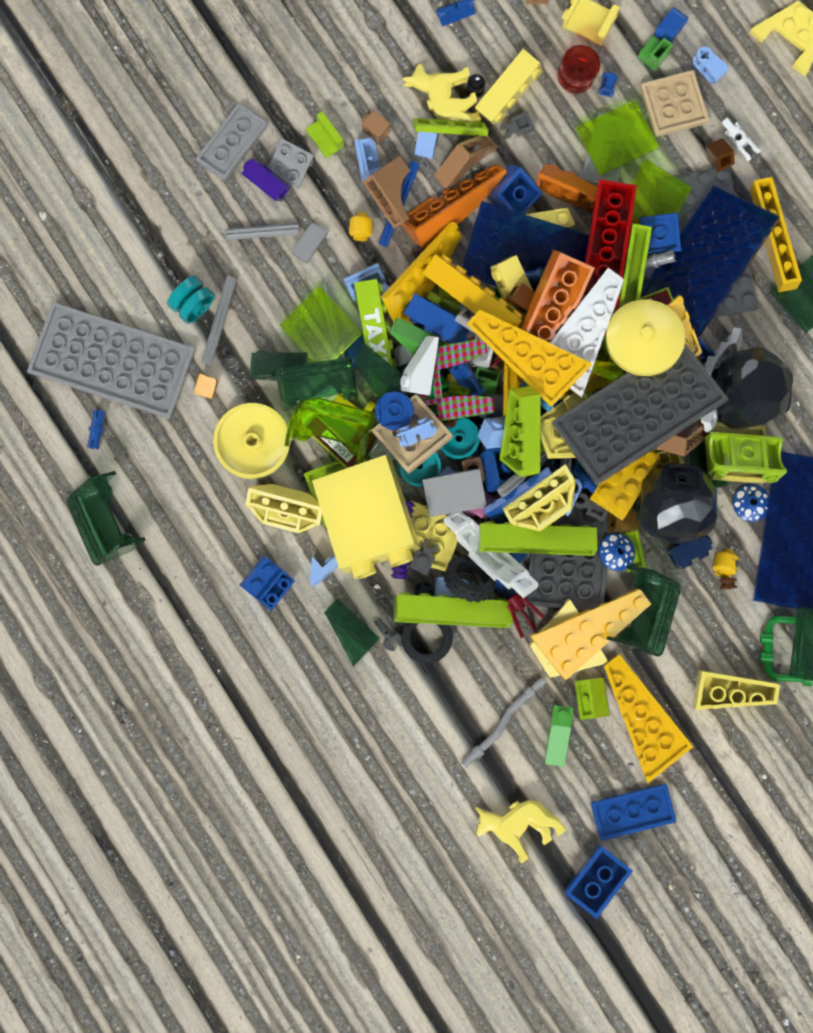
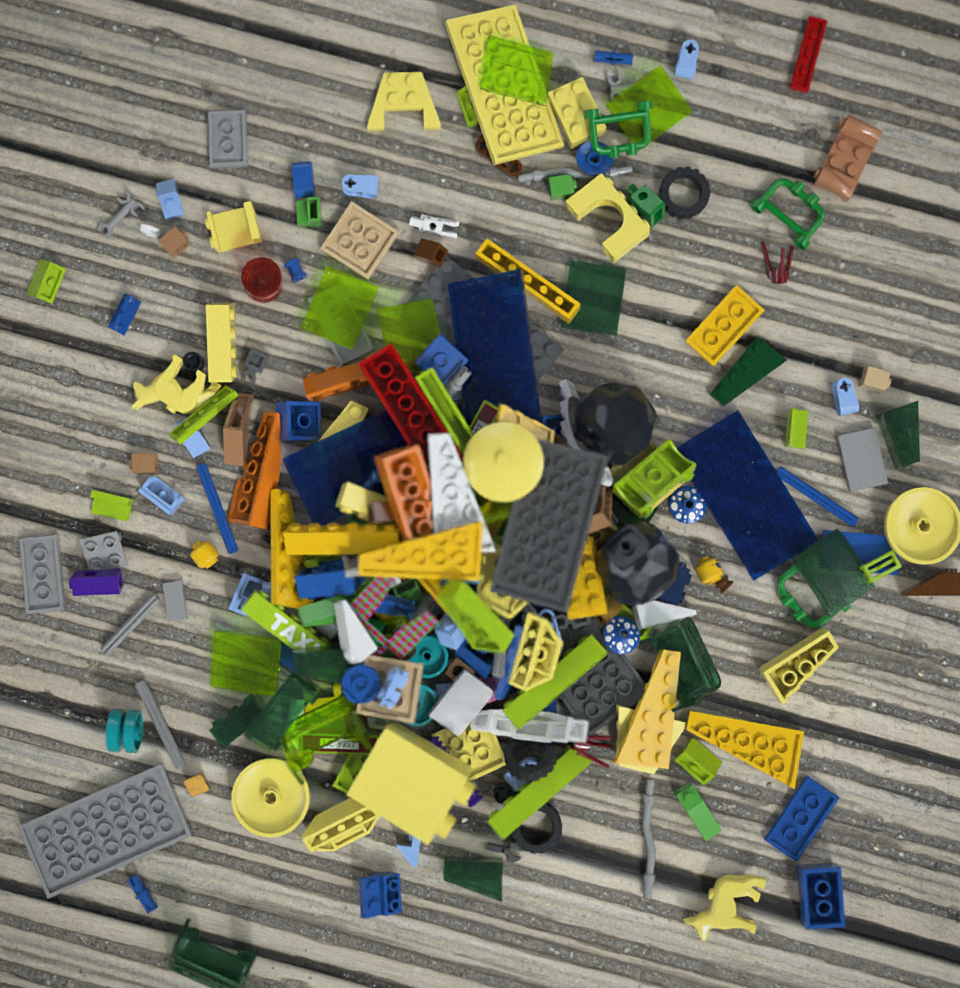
camera: 45 degrees left, 5 degrees up
medium nougat arch [363,156,410,229] -> none
dark grey plate [409,539,438,576] -> none
none -> white slope [632,601,697,630]

